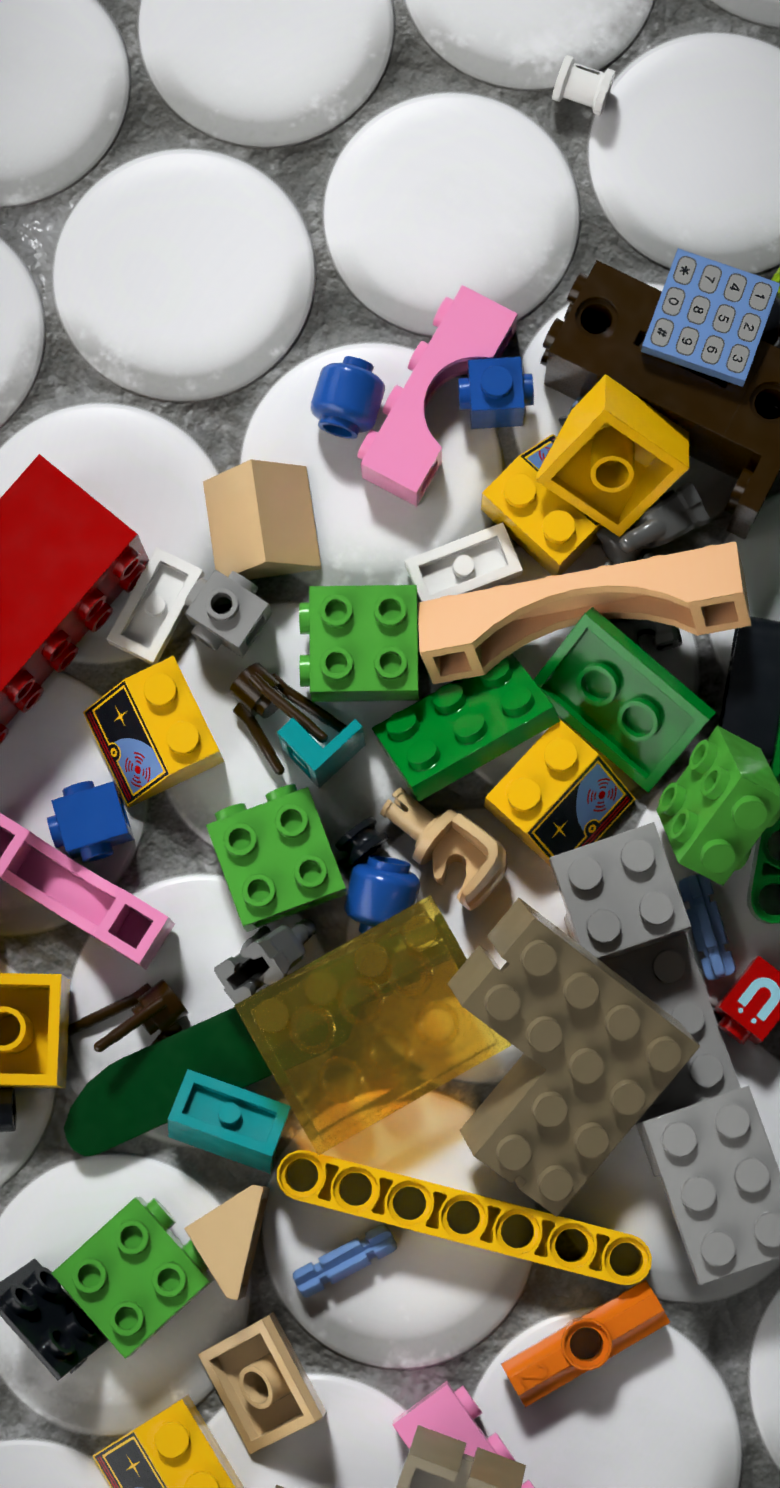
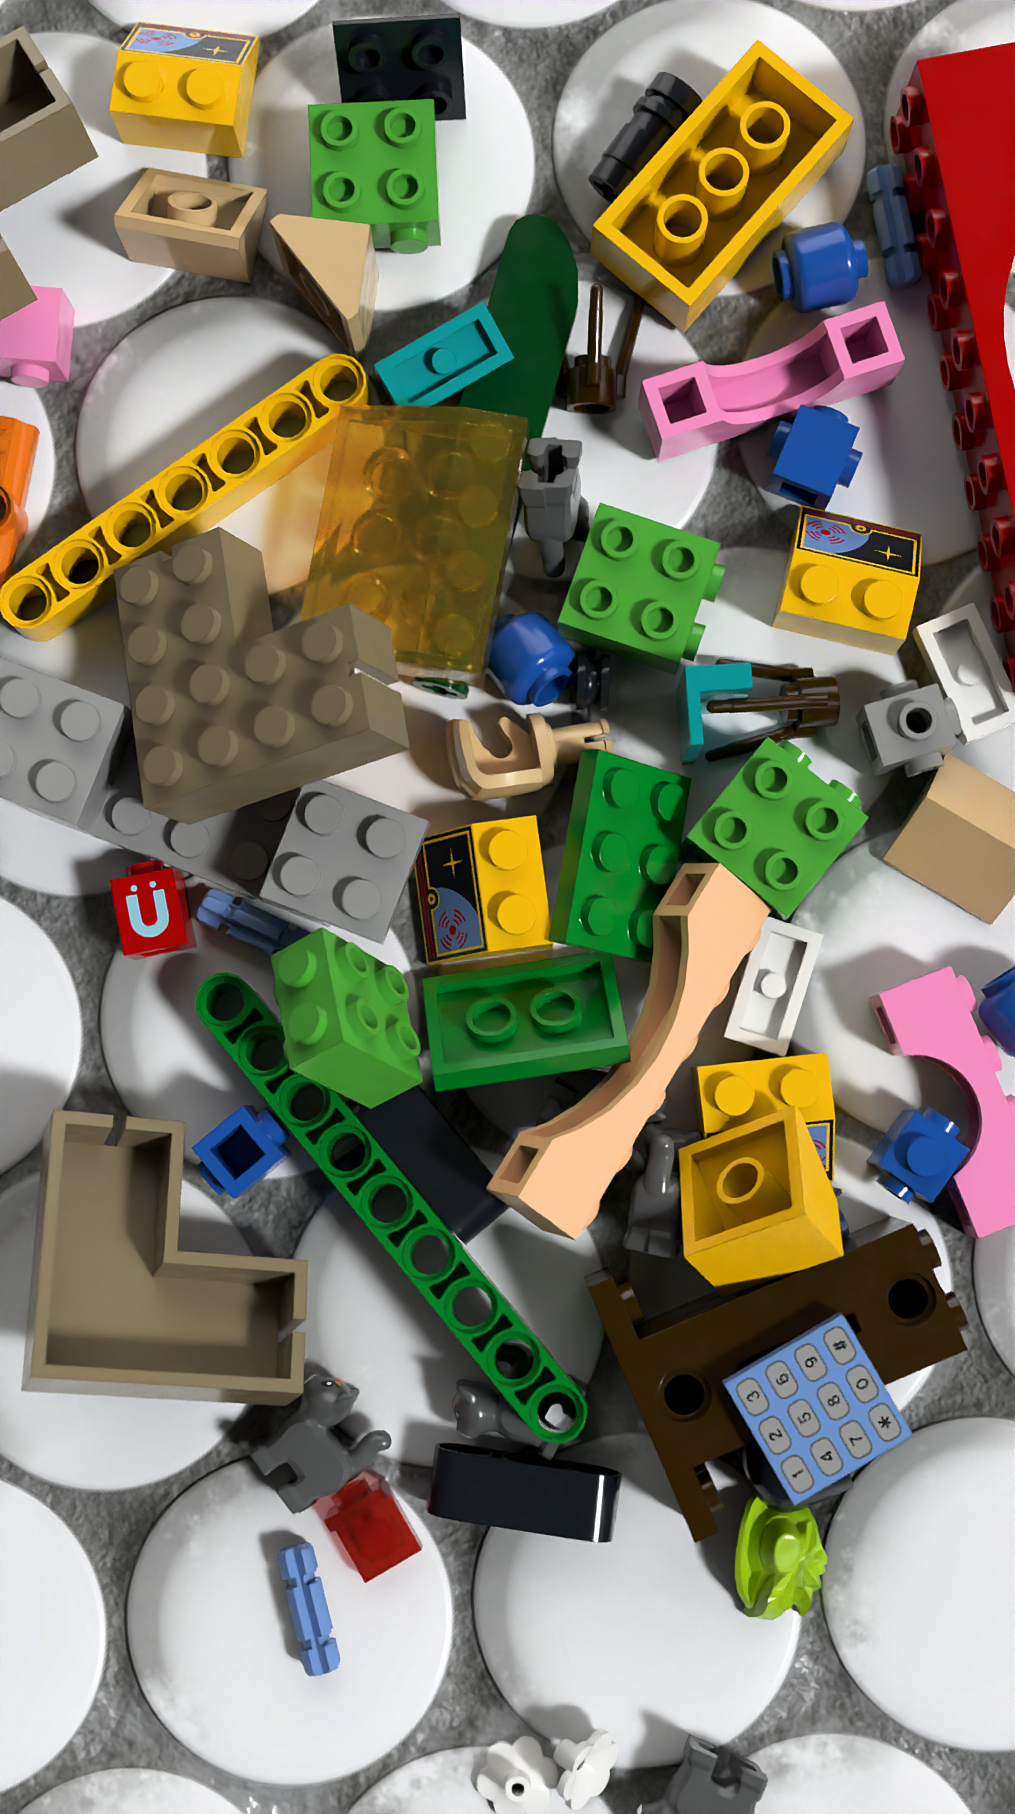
camera: 130 degrees right, 5 degrees up
medium blue axle [292,1225,397,1298] -> none

